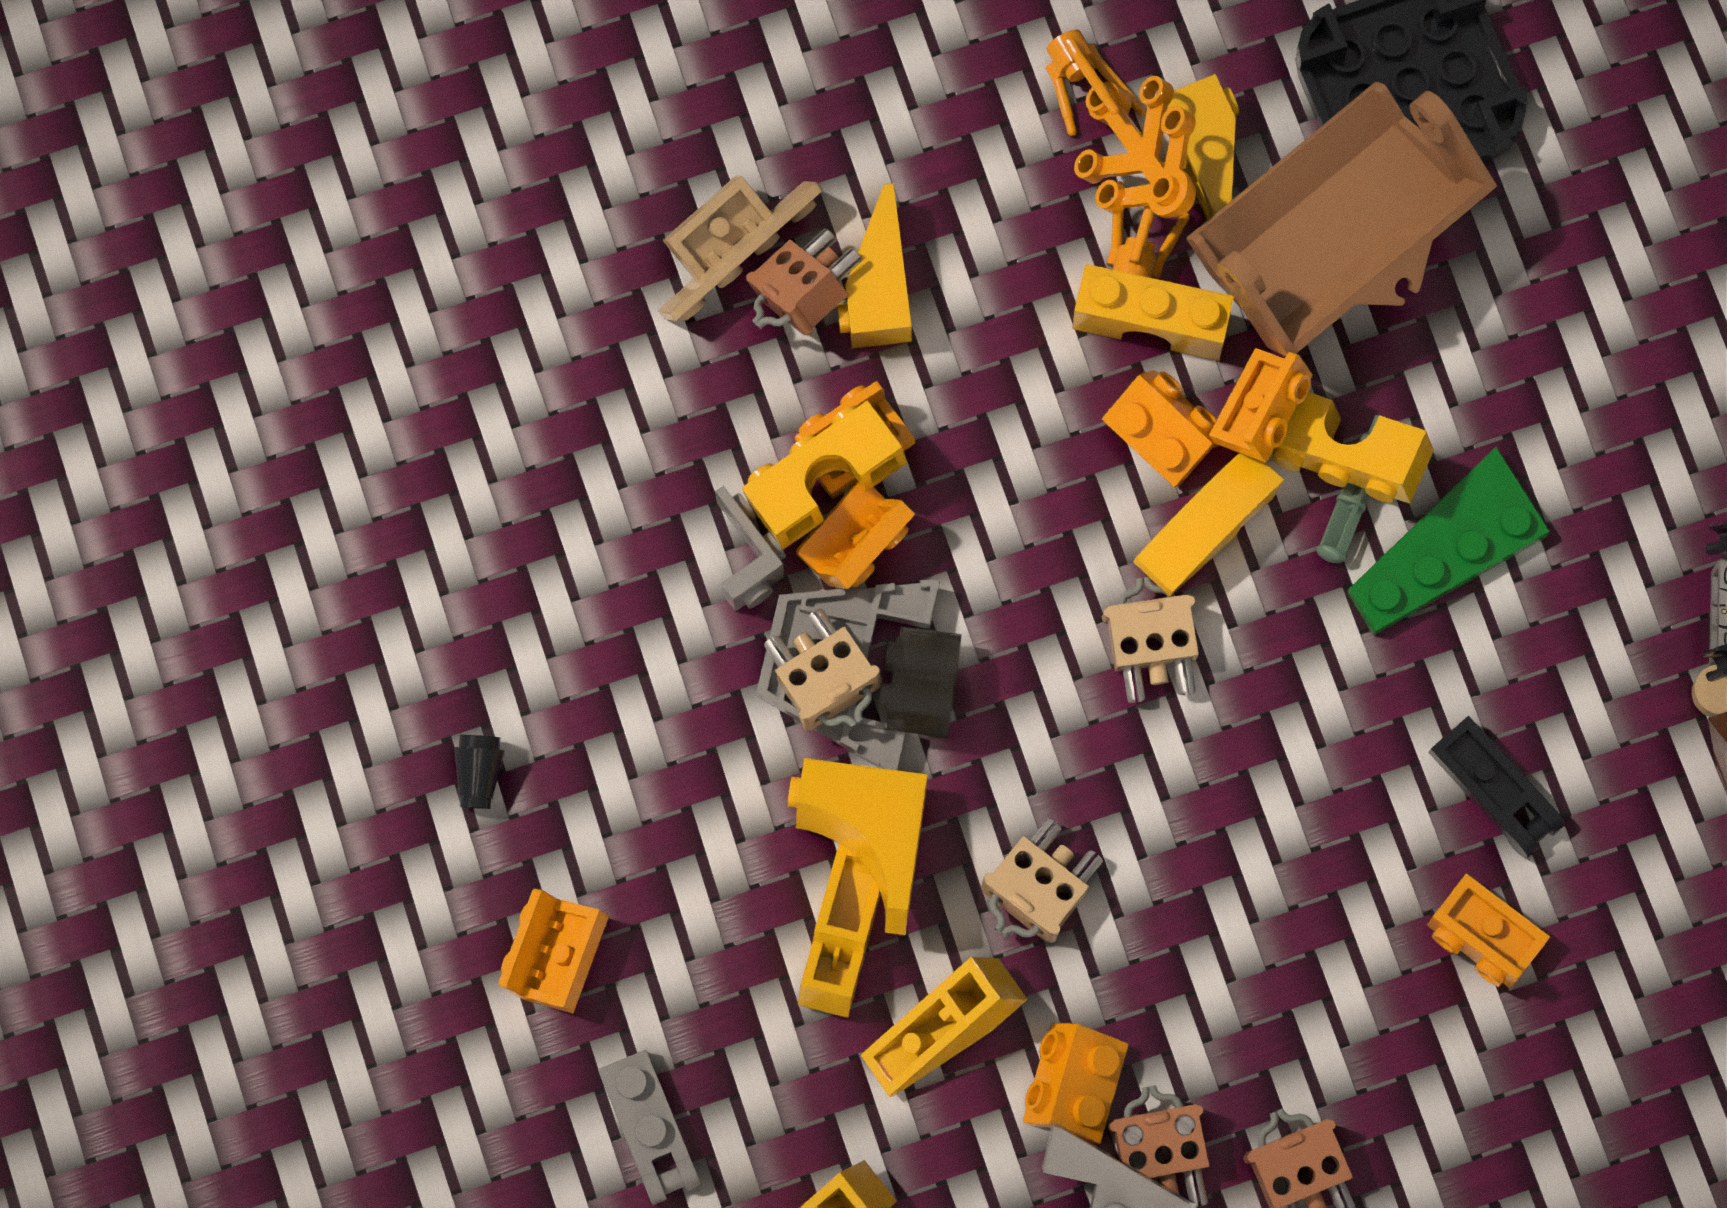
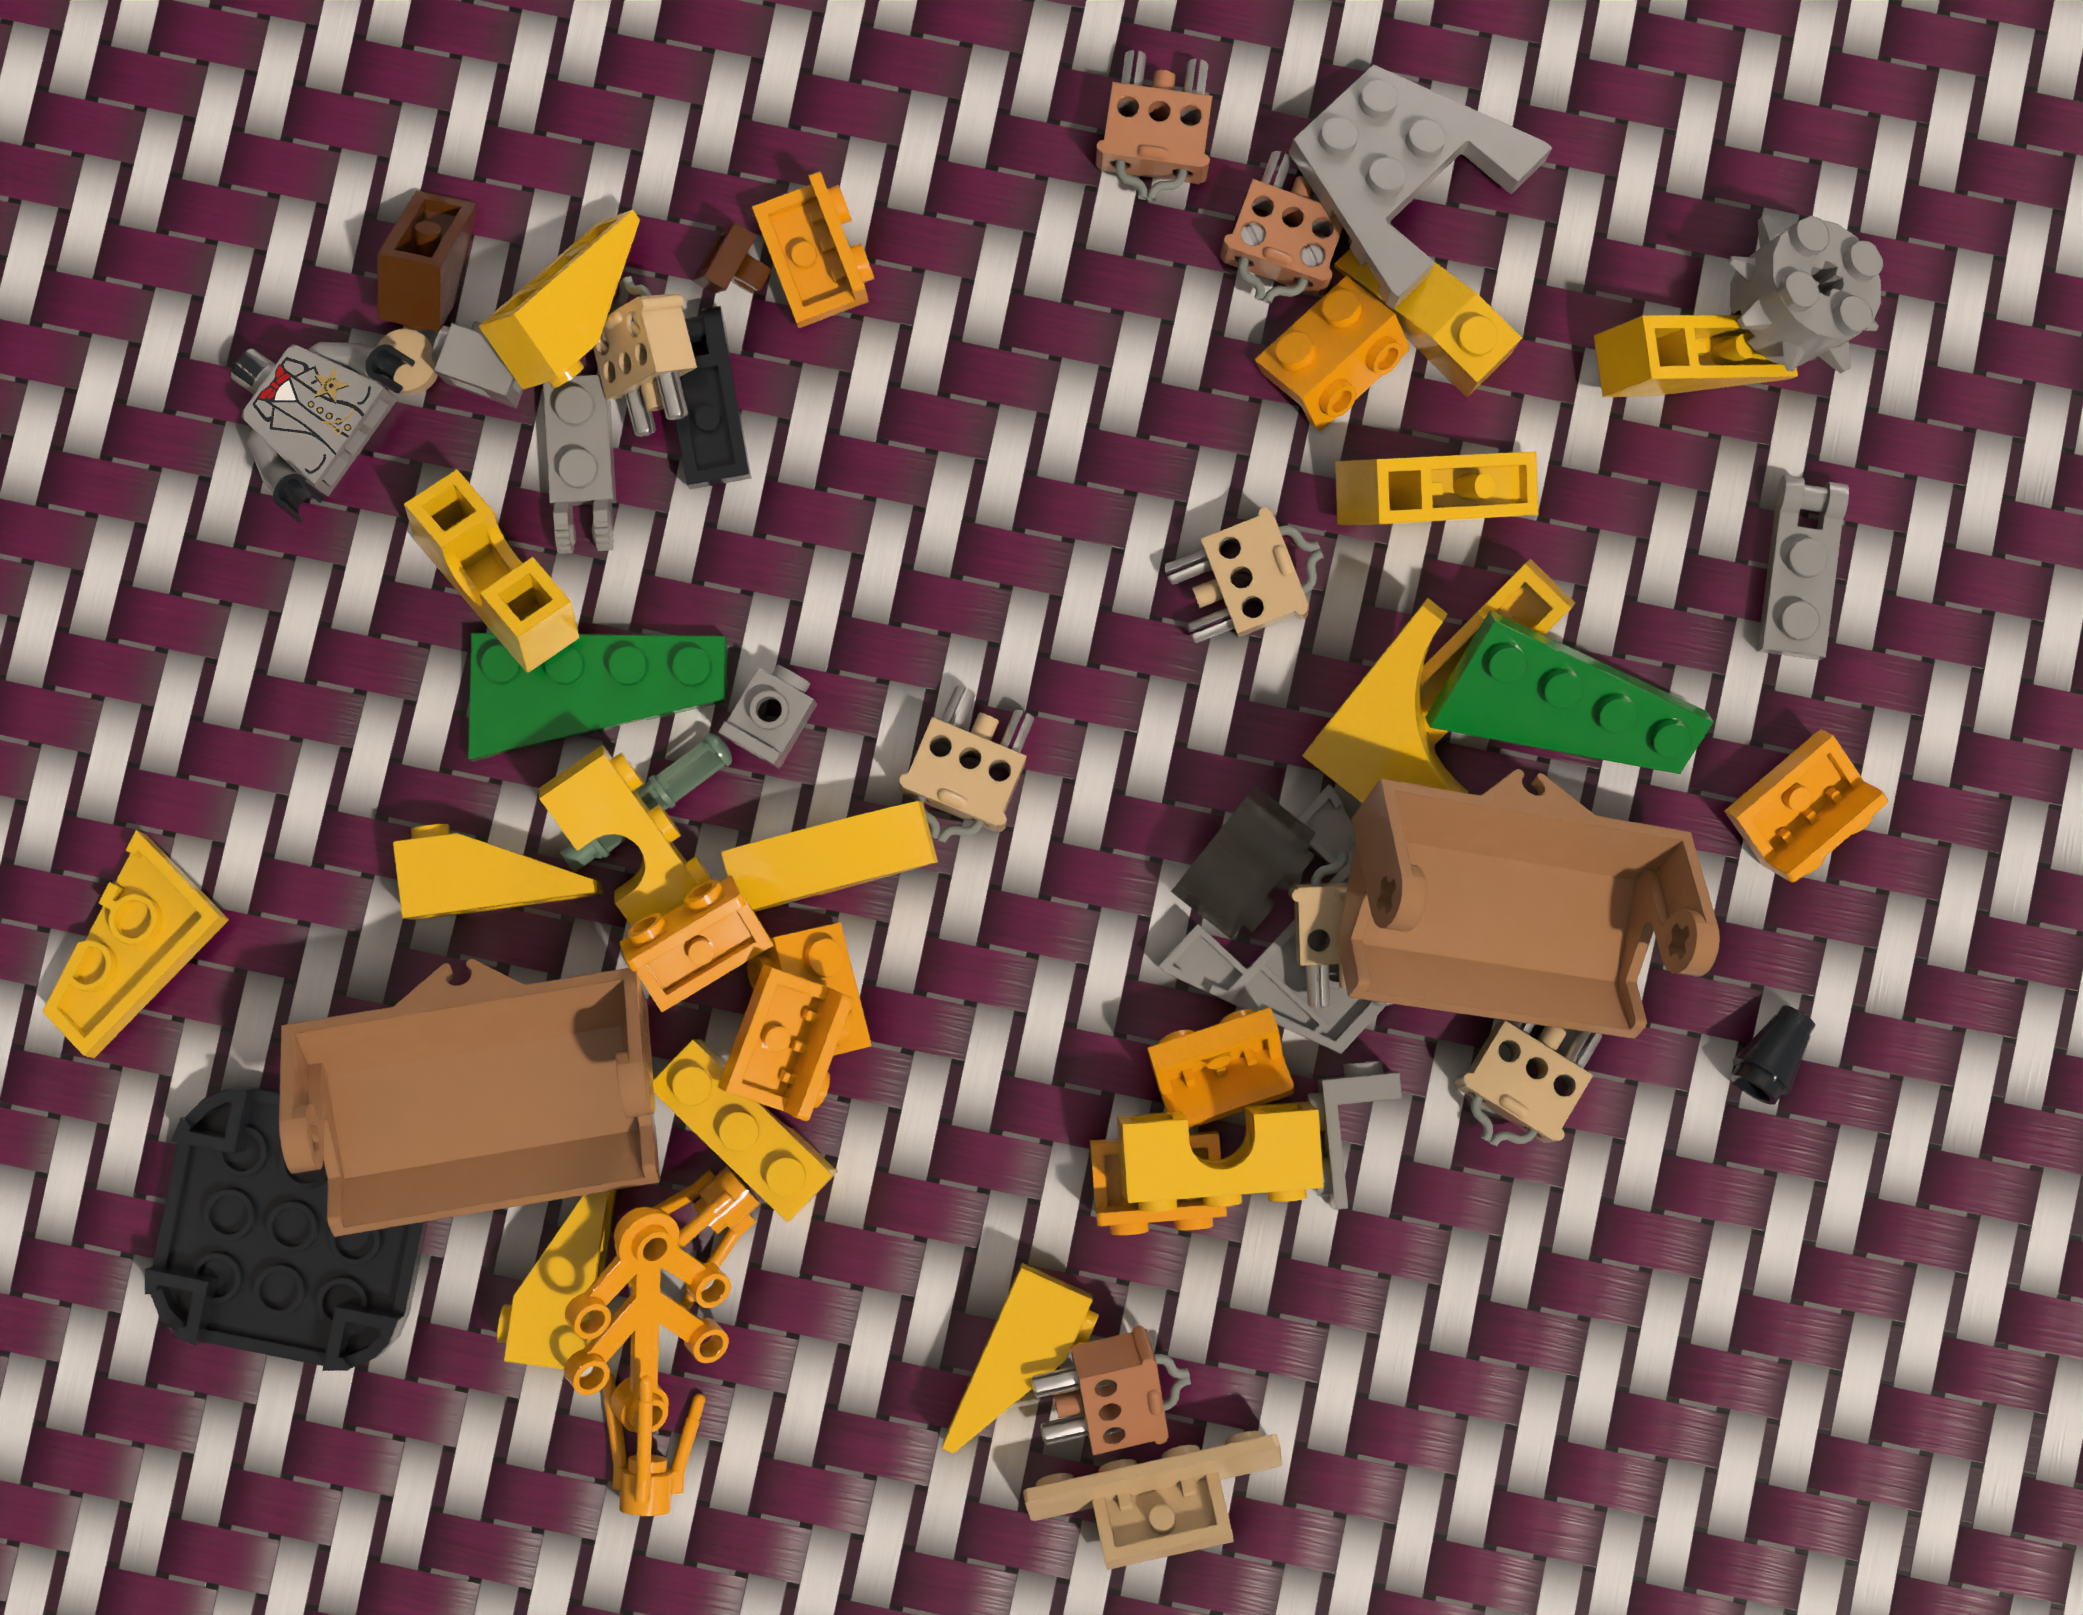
camera: 150 degrees left, 10 degrees up
none -> yellow wing [42,830,229,1058]
none -> yellow slope [393,824,604,920]
none -> yellow arch [404,469,579,673]
none -> light grey brick [432,321,523,409]
none -> yellow slope [478,209,640,390]
none -> light grey hinge [543,375,616,554]
none -> tan piece [593,276,697,437]
none -> reddish brown tile [692,222,772,294]
none -> light orange bracket [718,964,853,1122]
none -> light grey brick [719,665,817,769]
none -> yellow slope [1334,249,1522,398]
none -> medium nougat piece [1337,769,1720,1039]
none -> green wing [1425,610,1714,774]
none -> tan piece [1455,1020,1602,1147]

